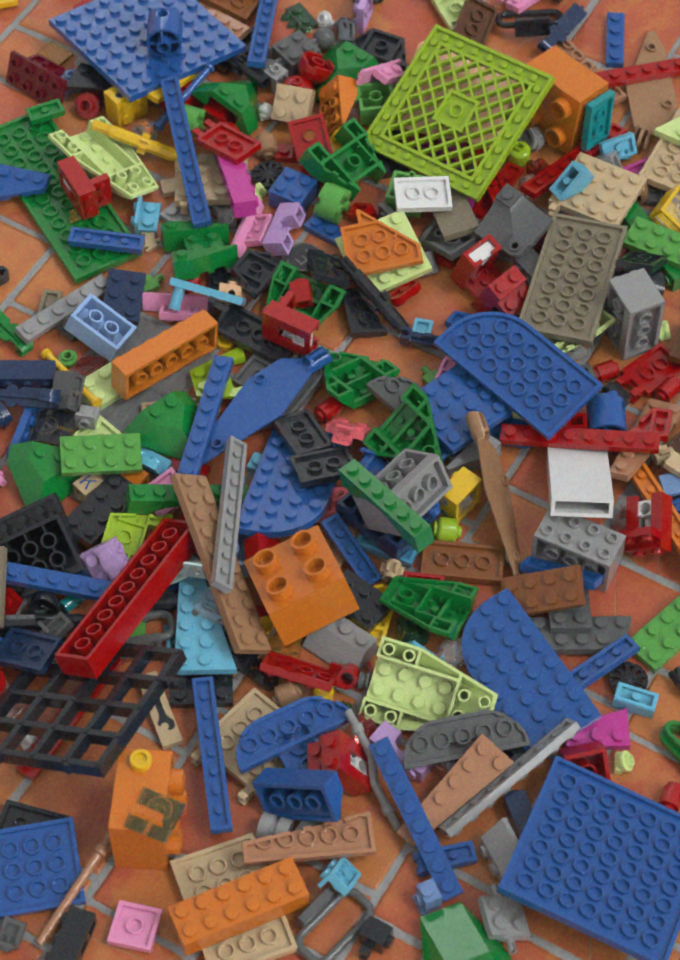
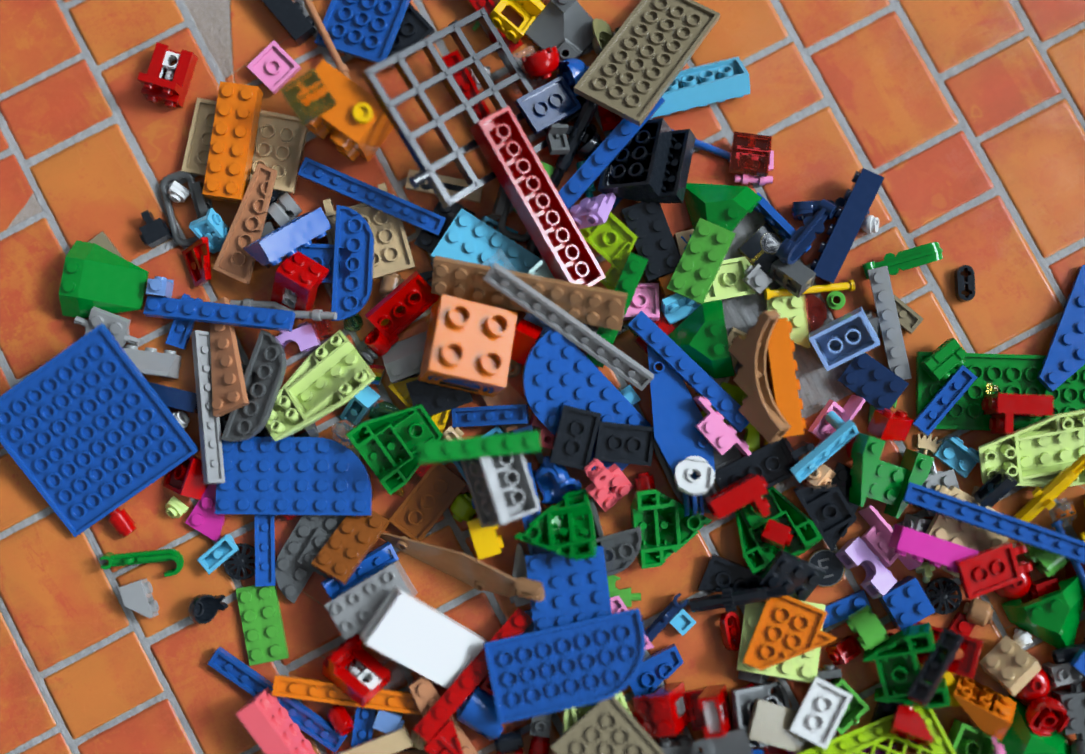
camera: 120 degrees right, 30 degrees up
none -> white plate [167,180,190,203]
none -> red wing [182,237,212,287]
none -> white plate [674,456,715,496]
none -> bright pink bracket [693,396,752,456]
none -> medium nougat arch [728,310,791,443]
none -> red brick [866,408,914,441]
none -> red slope [889,705,934,746]
none -> black hinge [906,628,964,707]
none -> green brick [919,338,968,381]
none -> black panel [973,468,1018,508]

